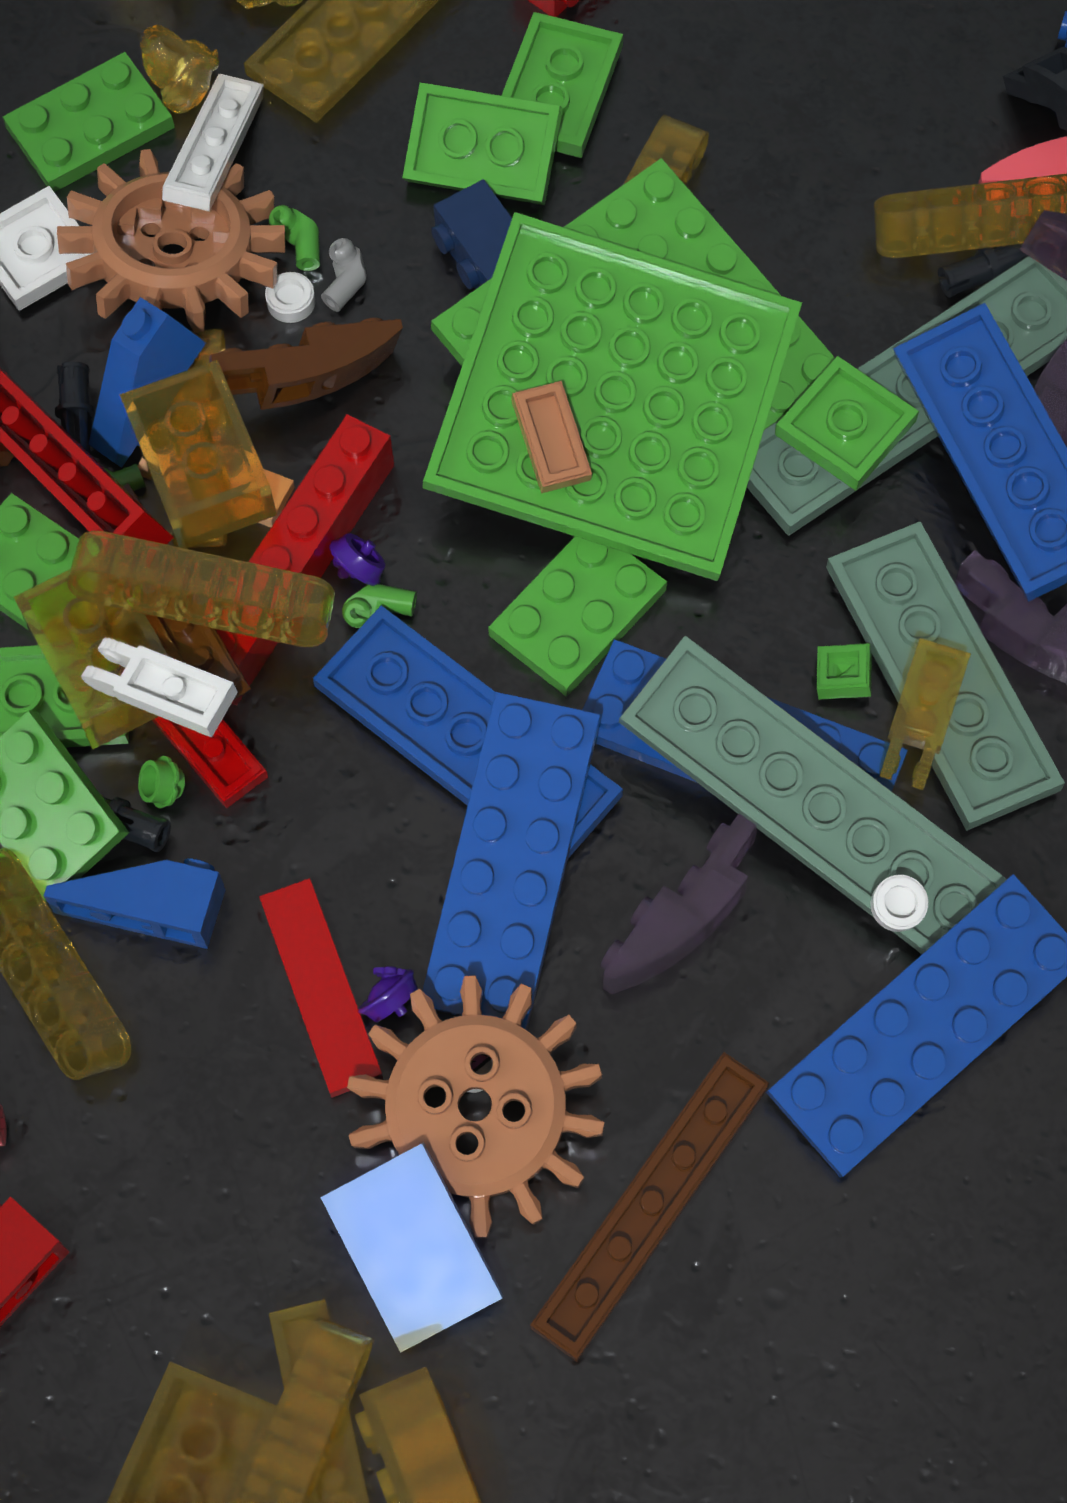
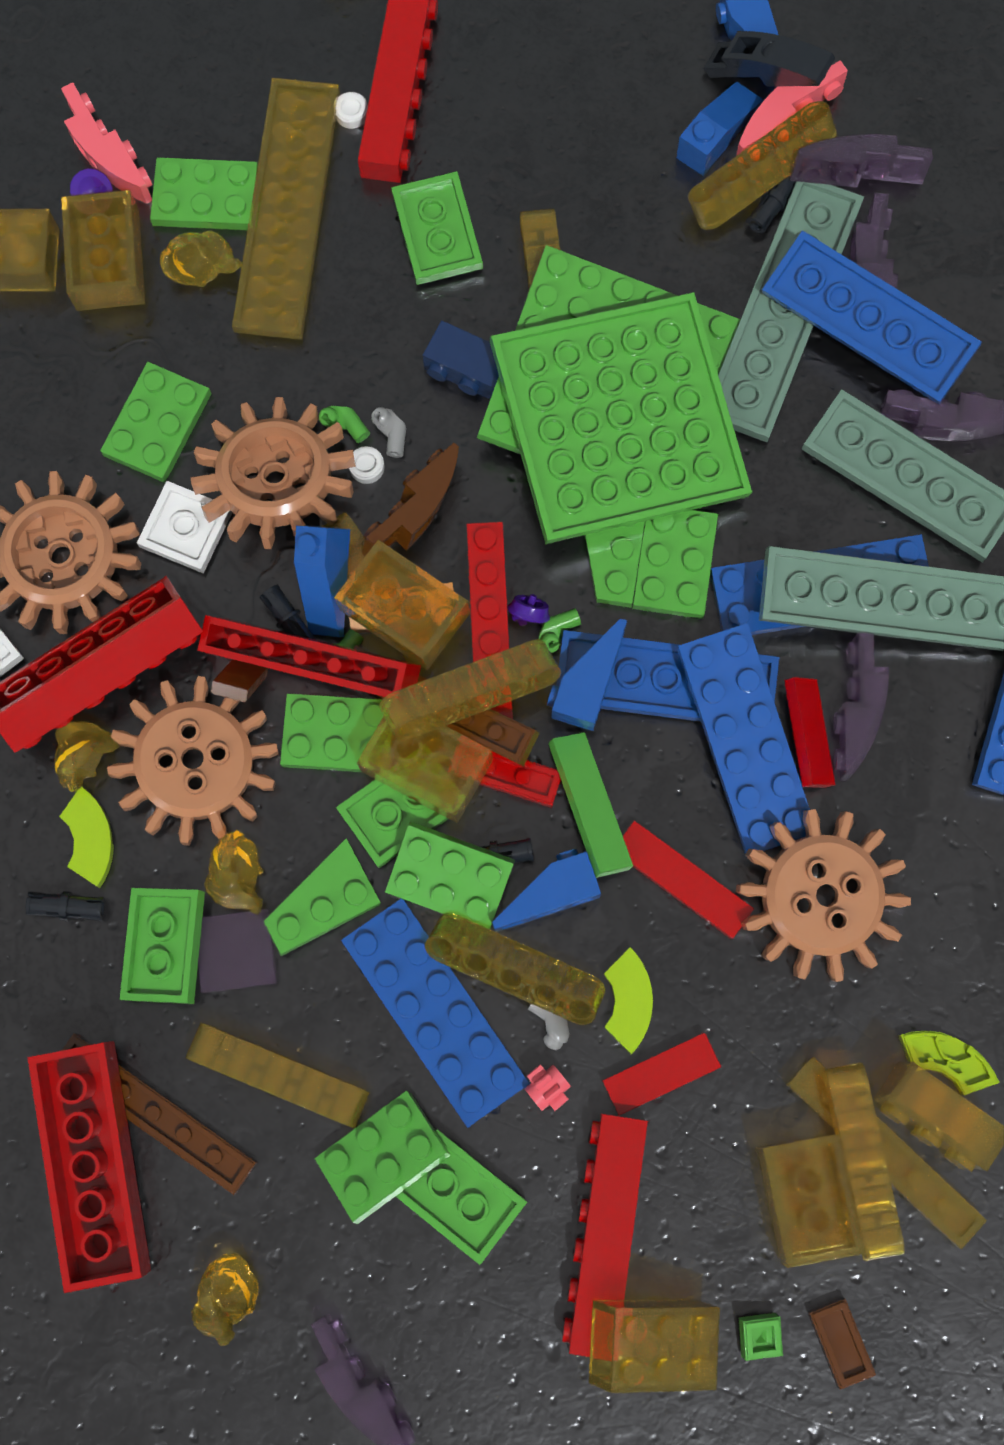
camera: 30 degrees left, 10 degrees up
white hinge [81,637,238,738] -> none
bright green plate [138,756,185,808] -> none
clear yellow hair [139,24,219,114] -> none
white tile [162,74,264,212] -> none
light blue tile [321,1142,504,1353] -> none
dark purple hat [358,966,418,1022] -> none
bright green plate [402,82,563,205] -> none
nougat tile [511,381,592,494] -> none
reddish brown tile [530,1052,770,1362] -> none
bright green plate [775,356,919,491] -> none
bright green tile [817,643,872,700] -> none
white tile [870,875,928,932] -> none
clear yellow hinge [880,638,971,790] -> none
none -> light grey arm [528,994,570,1050]
none -> blue slope [547,619,627,731]
none -> bright green tile [548,732,633,878]
none -> bright green wing [584,521,645,608]
none -> red tile [602,1033,721,1116]
none -> lime tile [604,947,653,1054]
none -> blue slope [676,82,764,177]
none -> red tile [784,677,836,788]
none -> lime tile [898,1031,999,1095]

